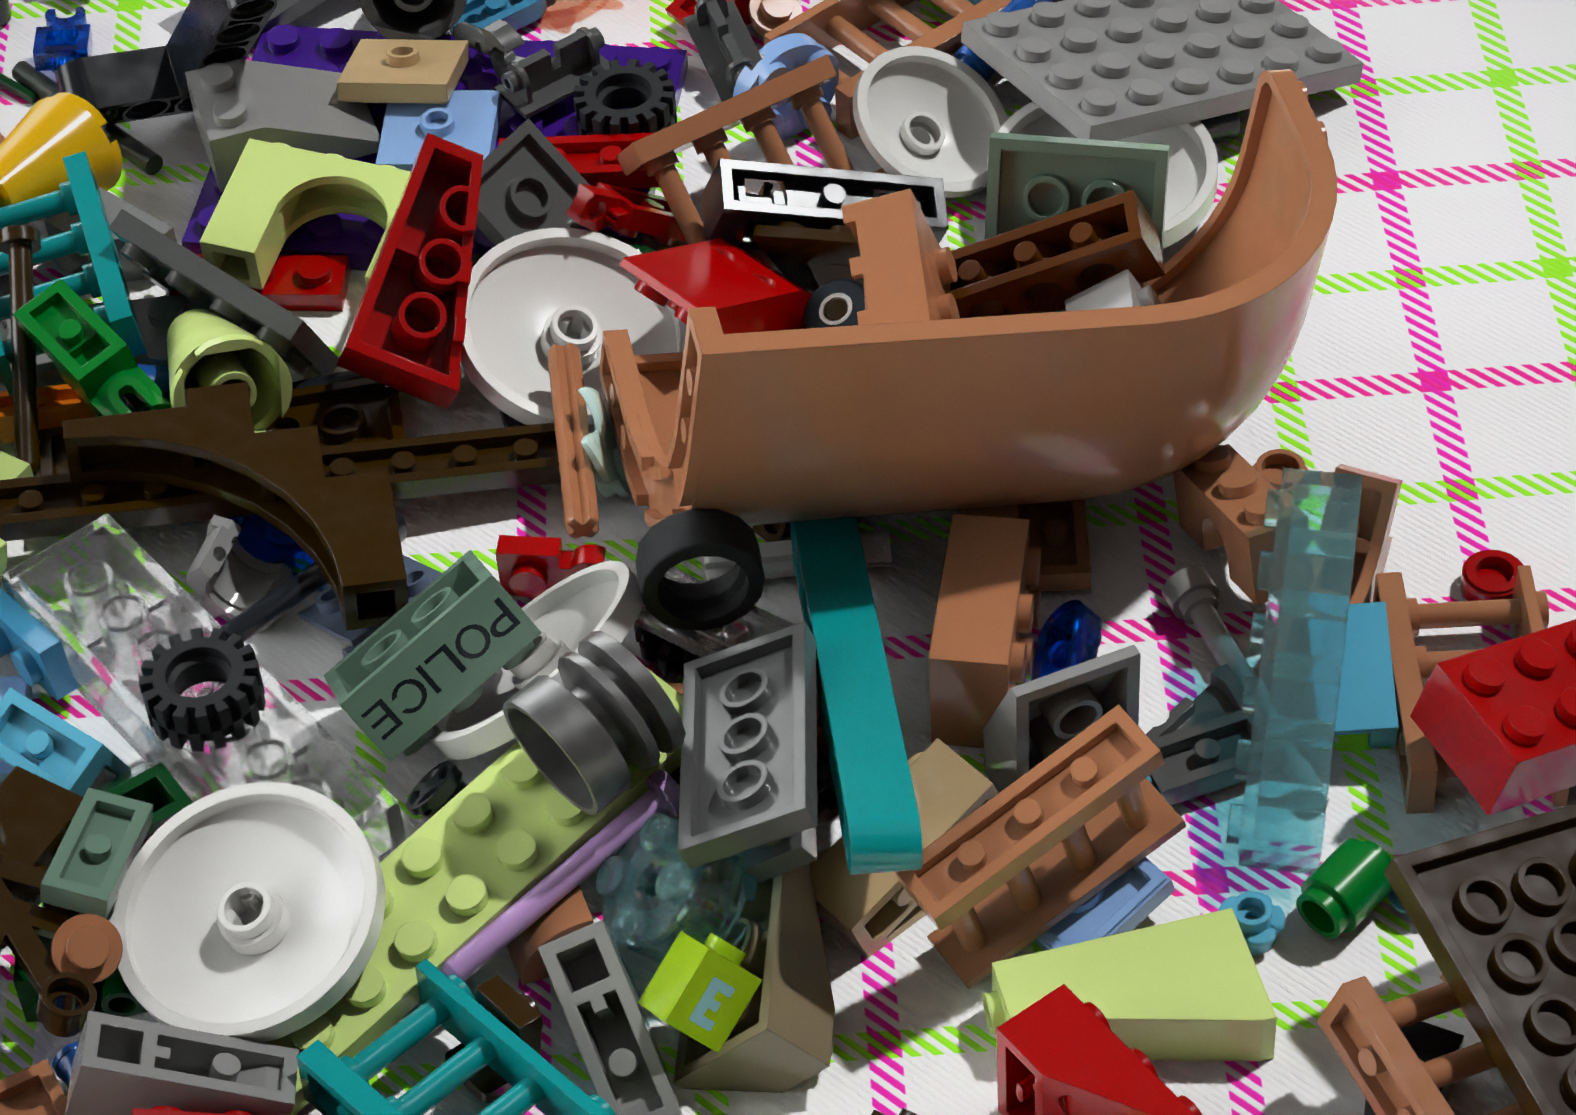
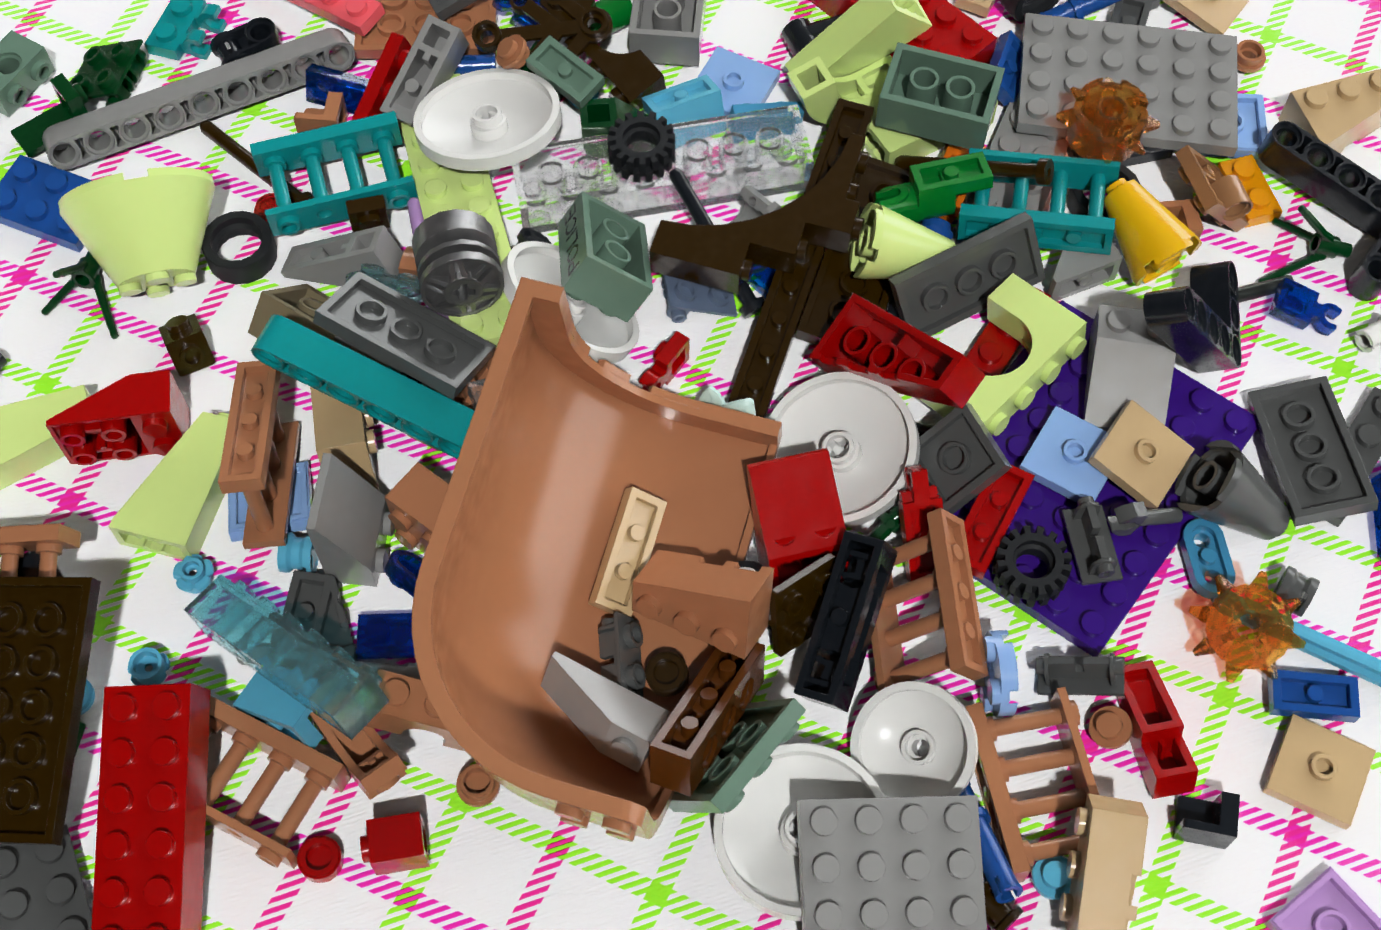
camera: 115 degrees right, 15 degrees up
nougat axle [548,343,599,539] -> none
lime brick [637,931,762,1053] -> none
green brick [1296,838,1393,938] -> none
none -> clear blue plate [356,613,415,659]
none -> red brick [360,811,430,876]

